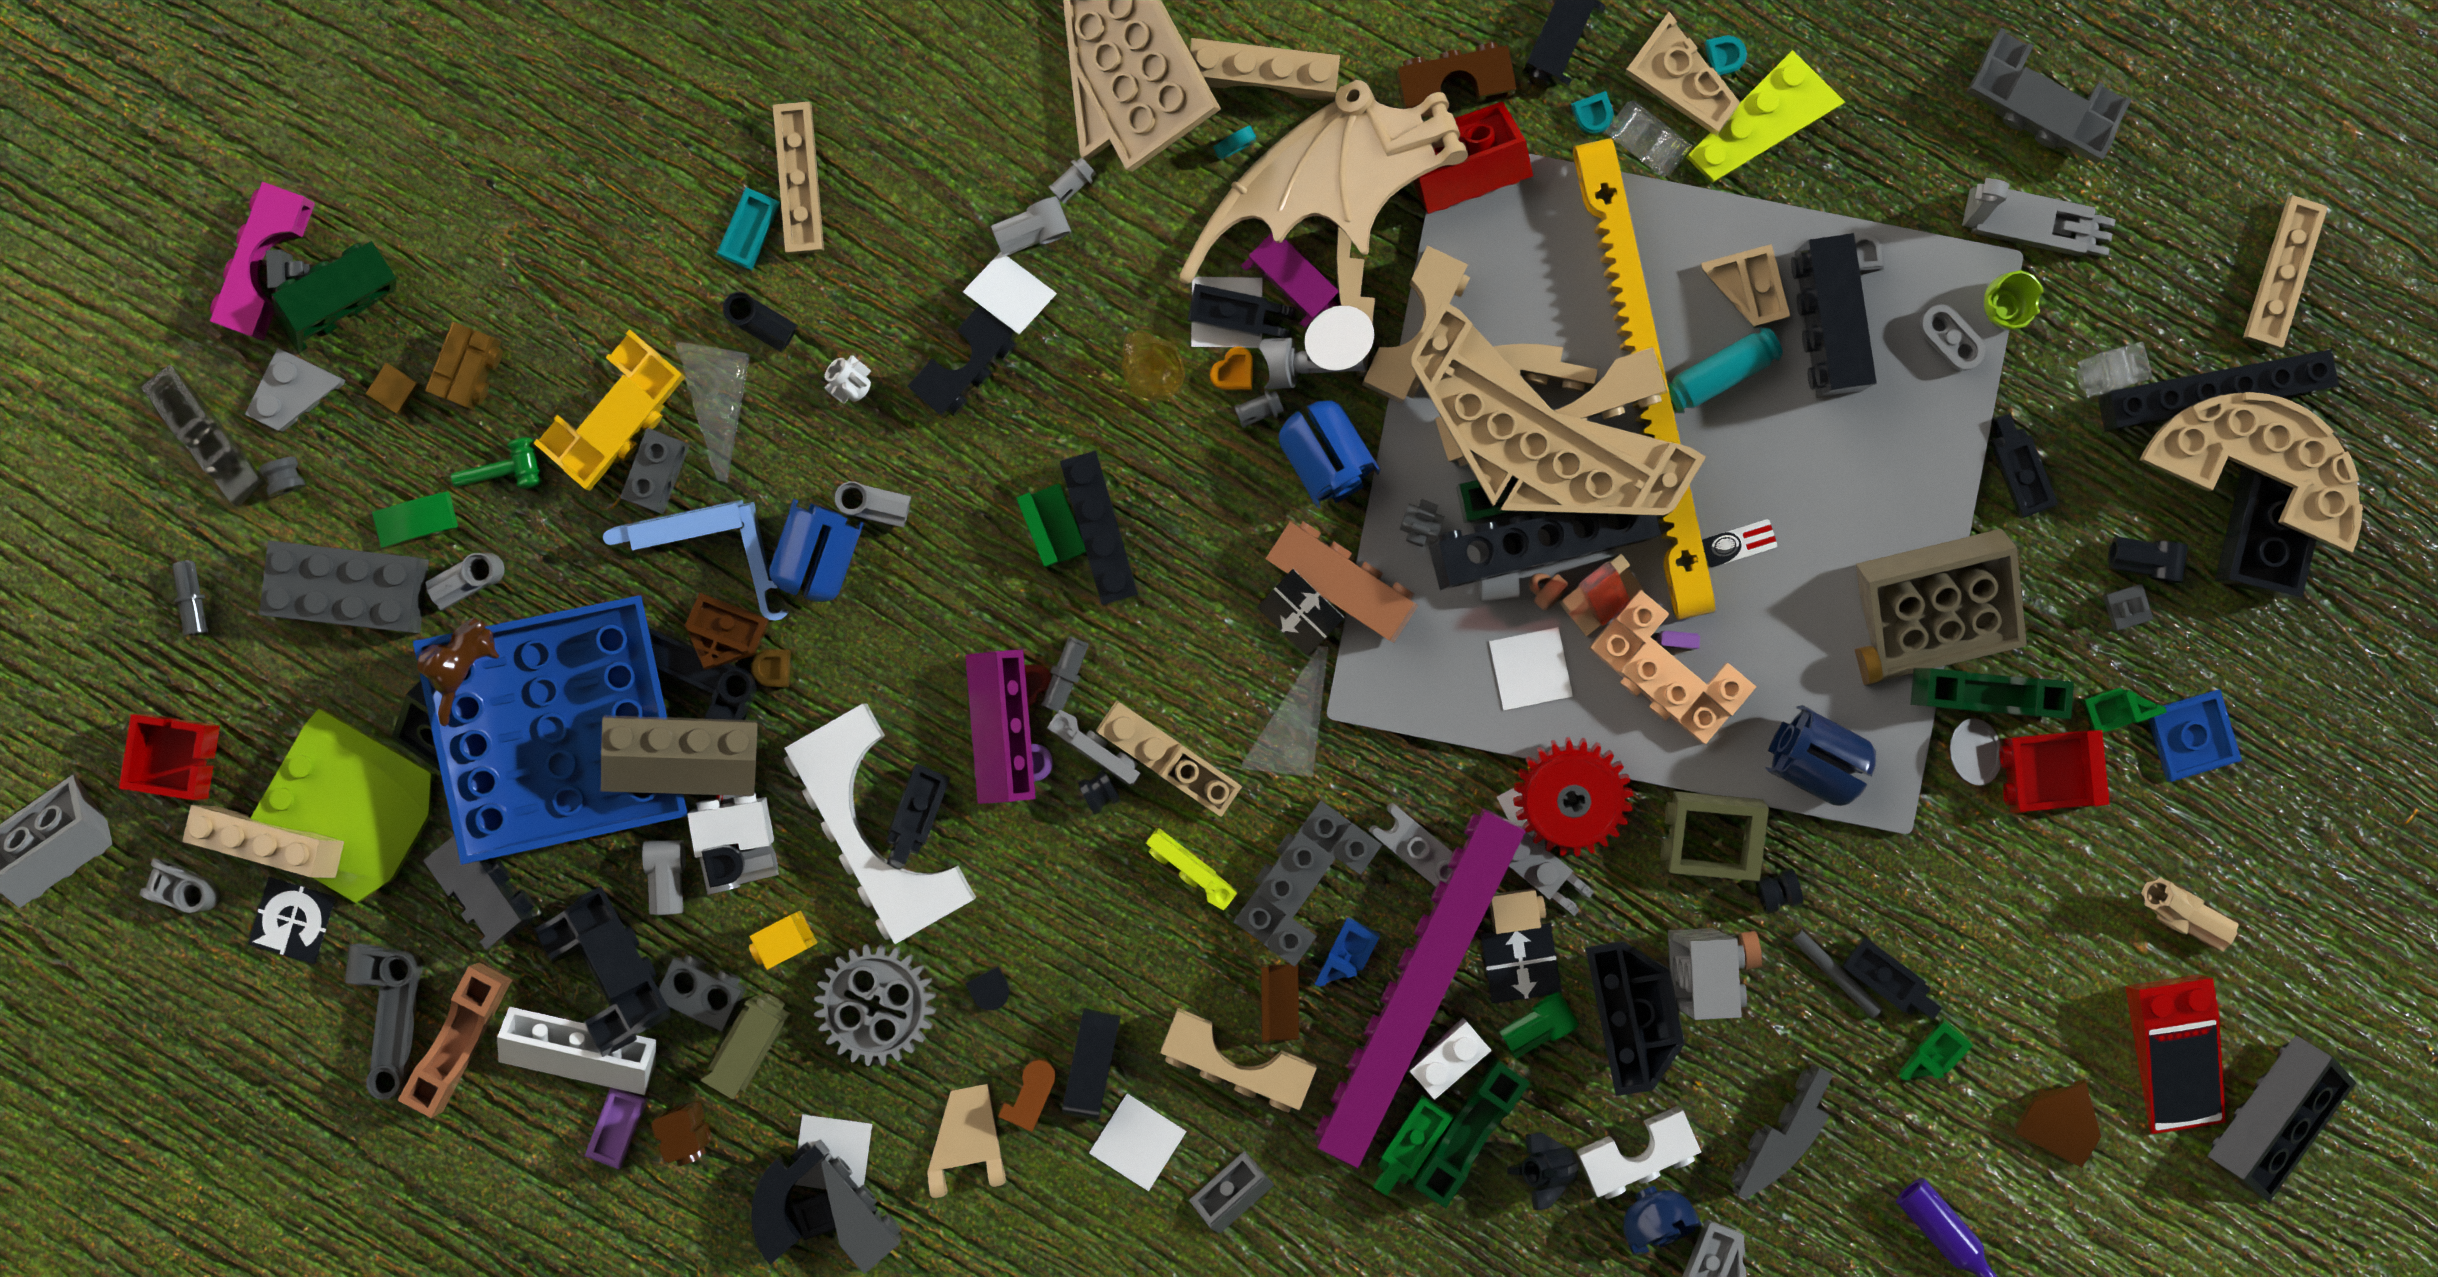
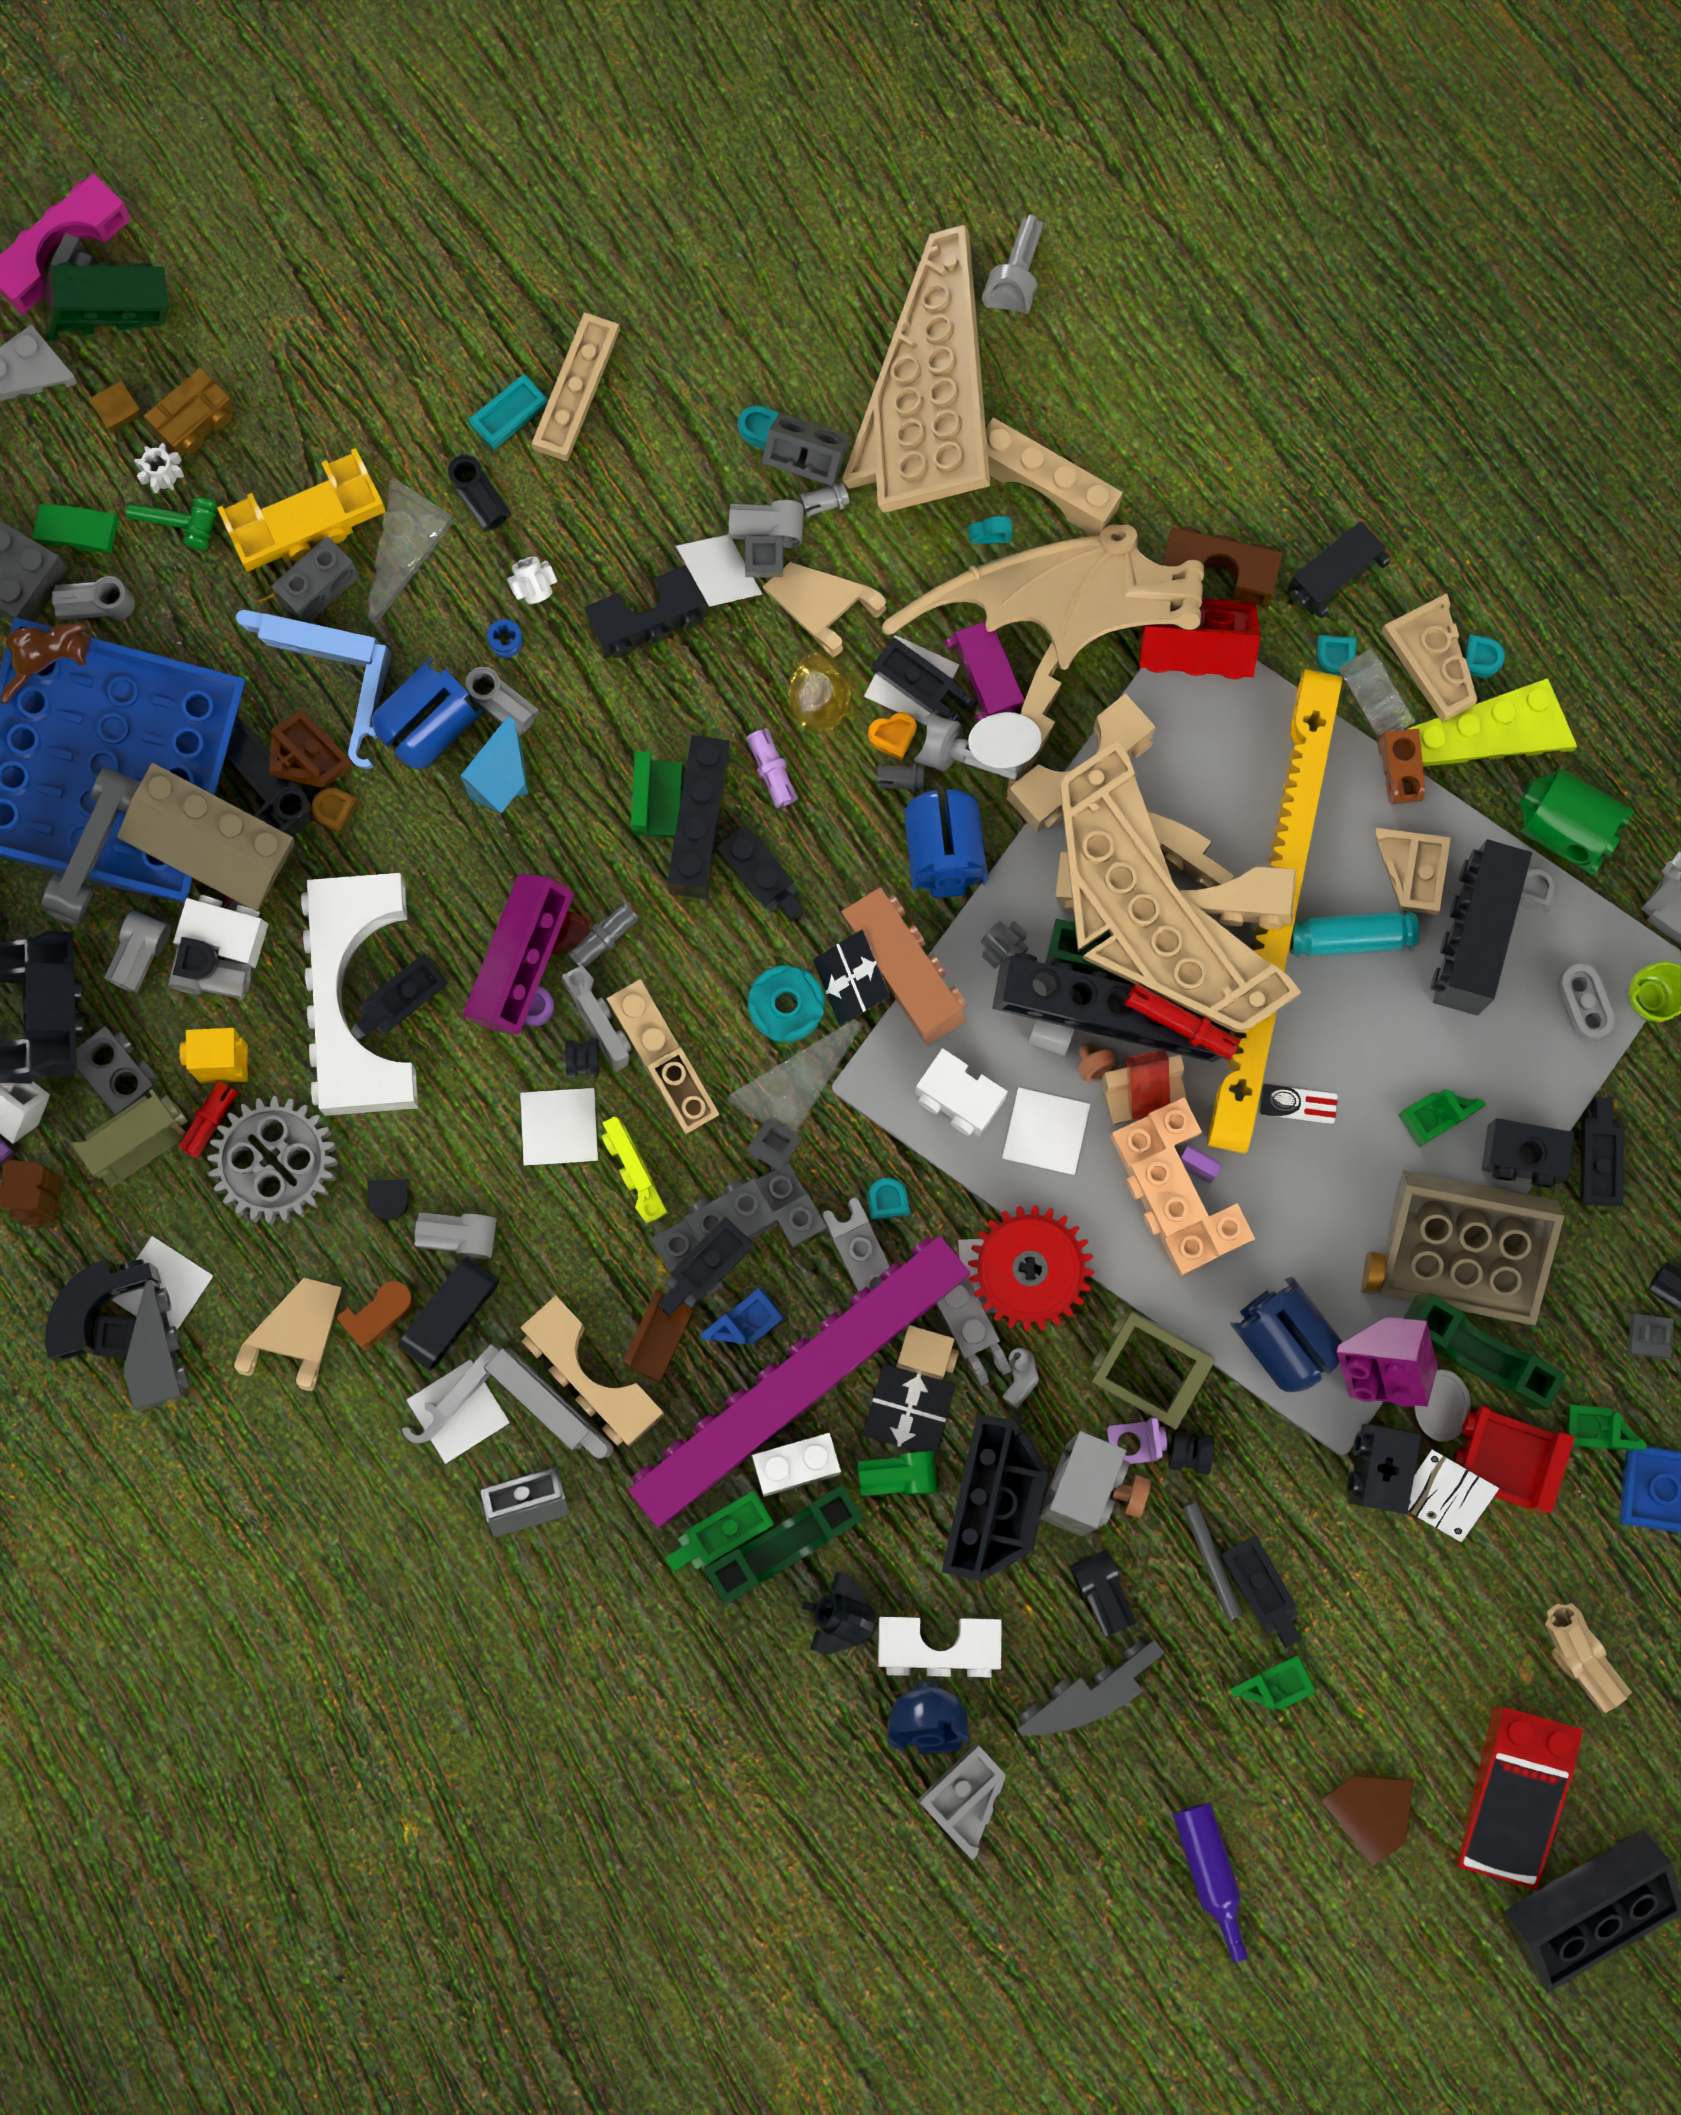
camera: 15 degrees right, 10 degrees down
none -> dark grey piece [41,766,141,927]
none -> white gear [134,443,184,493]
none -> red axle [179,1081,238,1158]
none -> light grey hinge [402,1344,614,1458]
none -> light grey piece [415,1212,497,1259]
none -> dark azure slope [461,716,528,813]
none -> blue bush [487,619,523,658]
none -> white sticker [520,1088,598,1165]
none -> black hinge [657,1217,755,1317]
none -> black hinge [716,824,803,923]
none -> teal tile [738,405,780,450]
none -> dark grey tile [745,536,783,578]
none -> lavender pin [746,728,798,808]
none -> dark grey tile [747,1118,802,1171]
none -> teal tile [748,965,825,1043]
none -> dark grey brick [761,413,851,486]
none -> tan flag [763,562,887,658]
none -> teal tile [868,1178,910,1221]
none -> white brick [915,1048,1008,1137]
none -> light grey arm [1002,1348,1039,1410]
none -> black piece [1069,1549,1137,1637]
none -> lavender bracket [1107,1417,1167,1464]
none -> red pin [1124,983,1241,1061]
none -> magenta slope [1337,1317,1438,1407]
none -> black brick [1346,1424,1421,1514]
none -> dark orange leg [1377,728,1425,804]
none -> green slope [1398,1089,1486,1147]
none -> white sticker [1408,1450,1499,1542]
none -> black brick [1481,1118,1574,1188]
none -> green cylinder [1518,767,1634,876]

